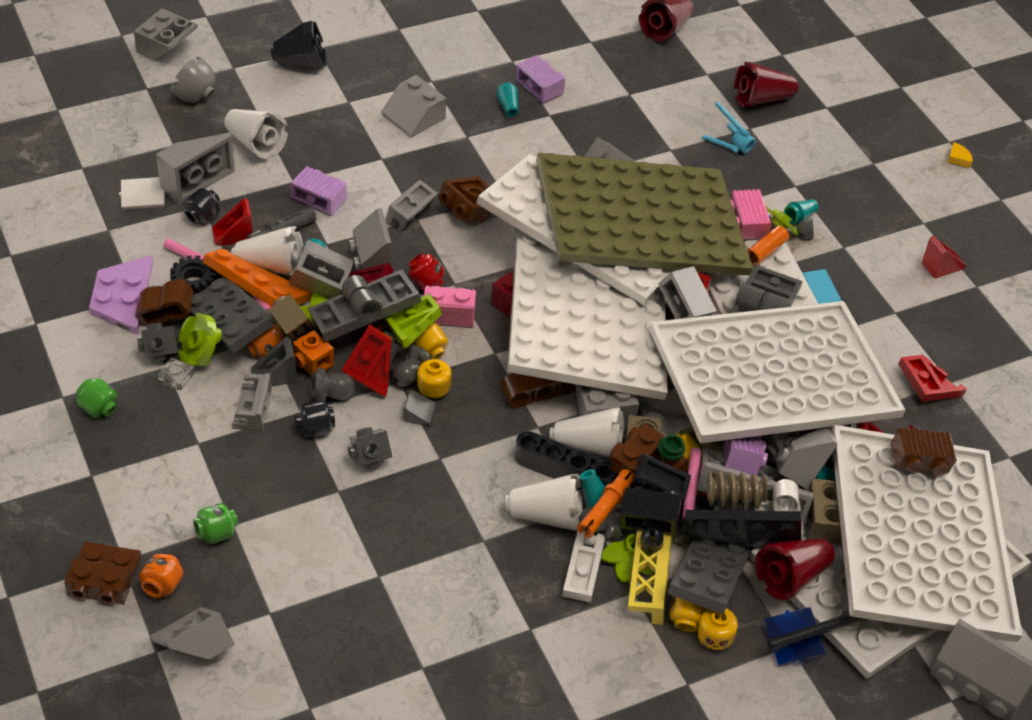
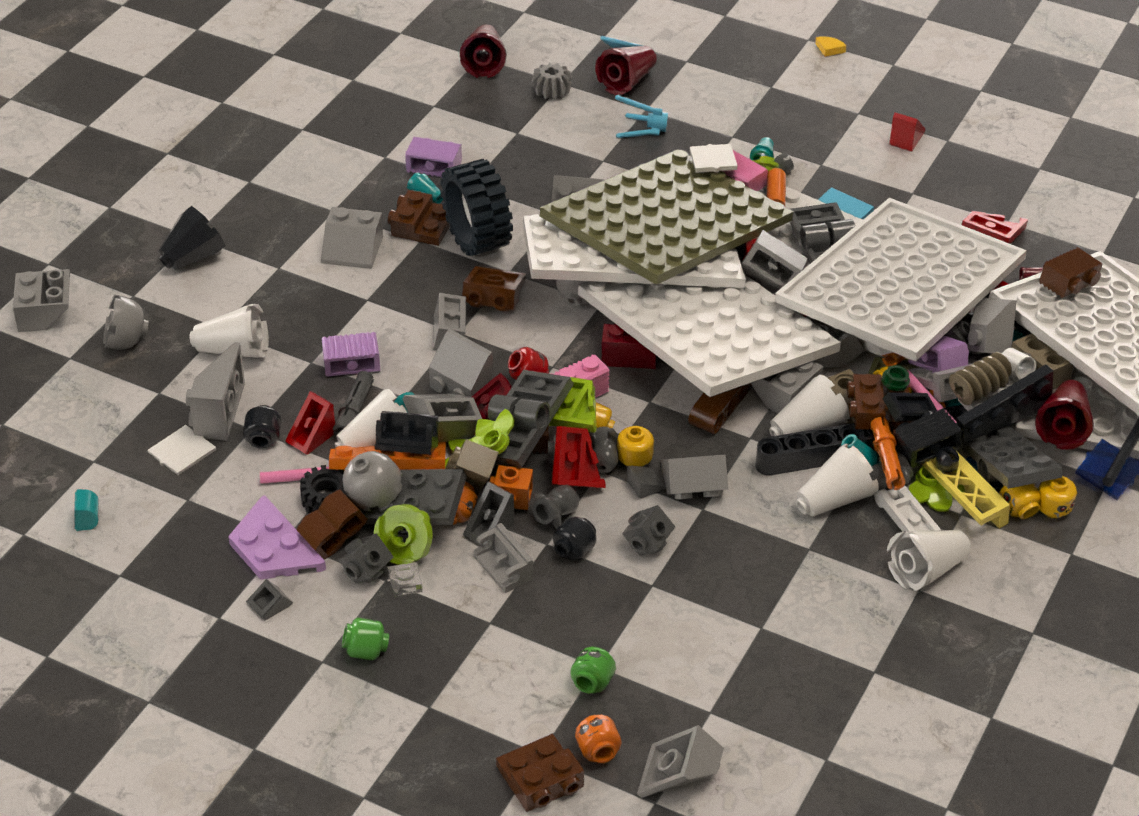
camera: 35 degrees left, 5 degrees down
none -> teal brick [74,489,99,531]
none -> dark grey slope [246,579,293,620]
none -> light grey cylinder [342,451,403,511]
none -> black hinge [375,411,438,455]
none -> reddish brown plate [388,190,450,246]
none -> black wheel [440,158,513,256]
none -> lime plate [469,409,514,455]
none -> light grey gear [532,62,572,100]
none -> medium azure dish [600,36,643,48]
none -> light grey slope [660,455,728,499]
none -> white piece [690,144,737,173]
none -> white cone [887,530,970,591]

